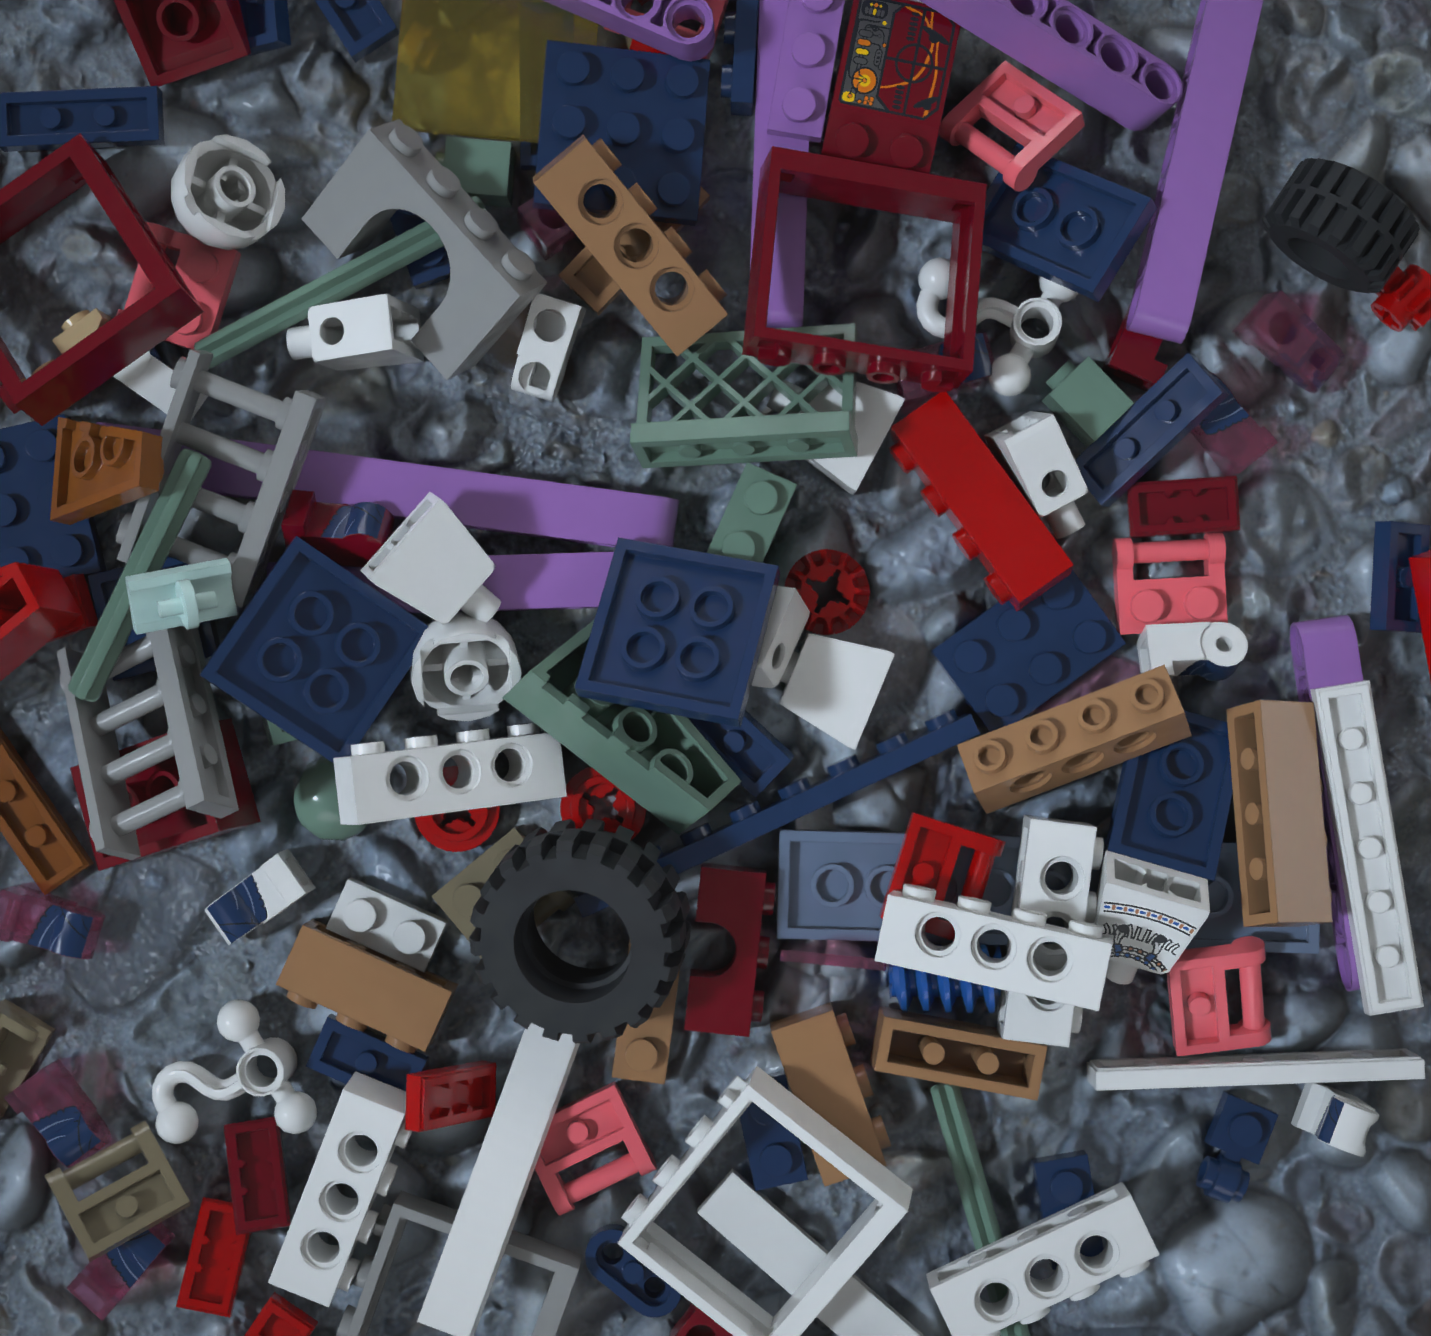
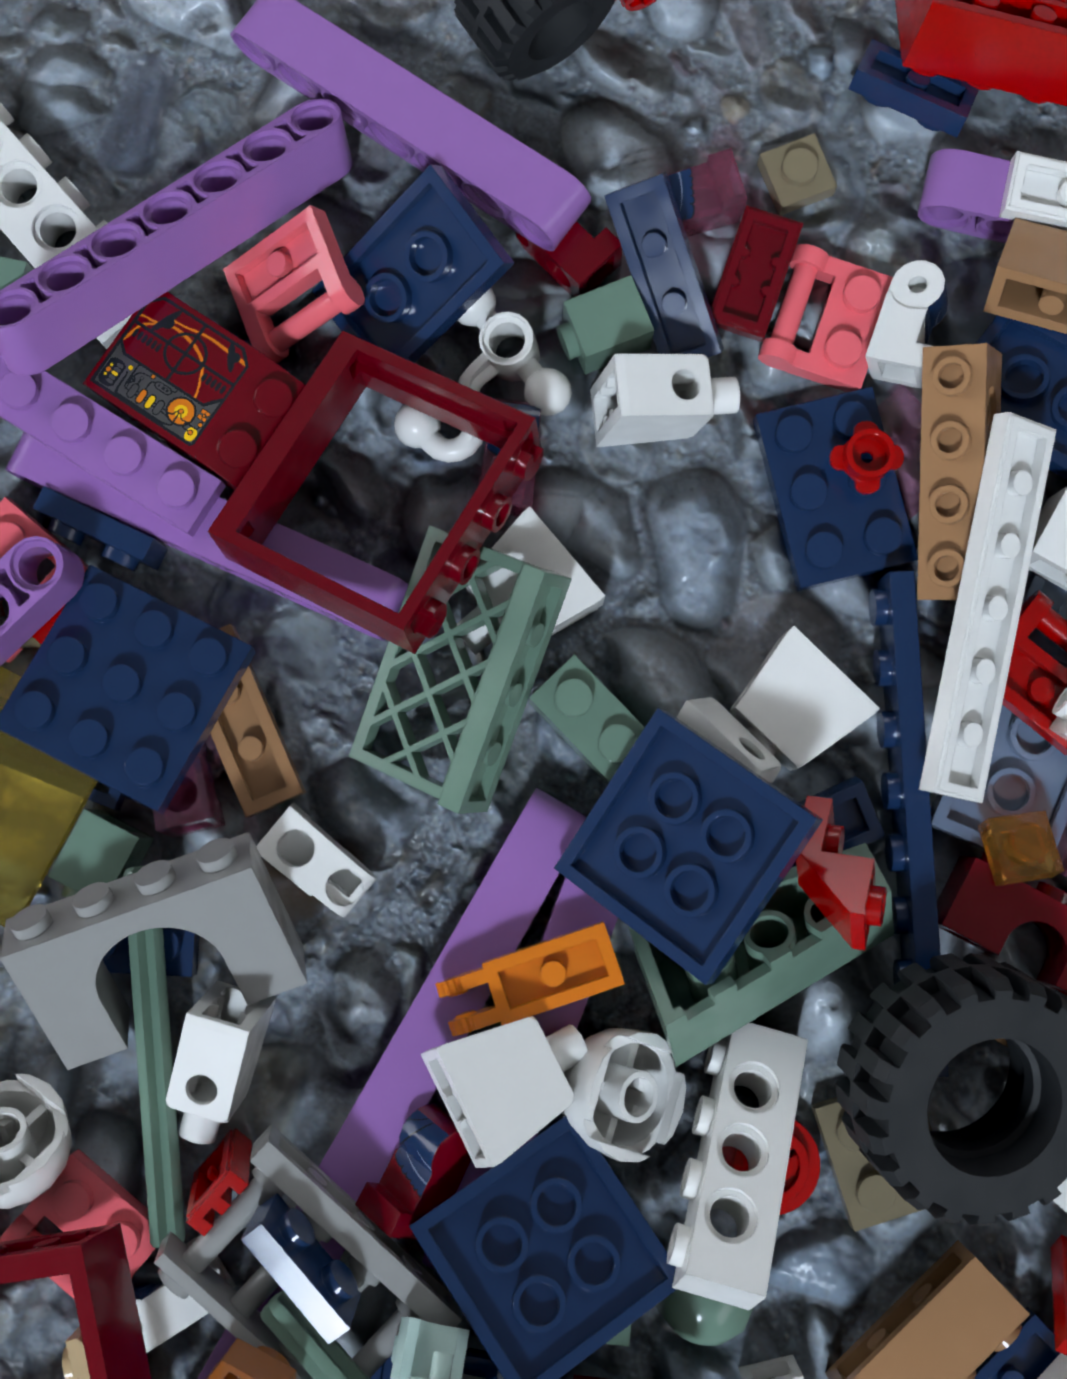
camera: 65 degrees left, 5 degrees down
white plate [326,877,448,972] -> none
medium nougat brick [532,134,728,357] -> none
red gear [560,767,647,840] -> none
red gear [784,549,870,635] -> none
red brick [889,392,1074,611] -> none
clear pink leg [1232,290,1345,393] -> none
none -> red tile [186,1128,252,1236]
none -> dark blue plate [241,1193,361,1344]
none -> orange hinge [435,921,625,1037]
none -> dark tan plate [757,133,837,216]
none -> red slope [796,796,887,951]
none -> red plate [829,421,904,495]
none -> white tile [919,412,1056,803]
none -> clear orange plate [978,810,1064,886]

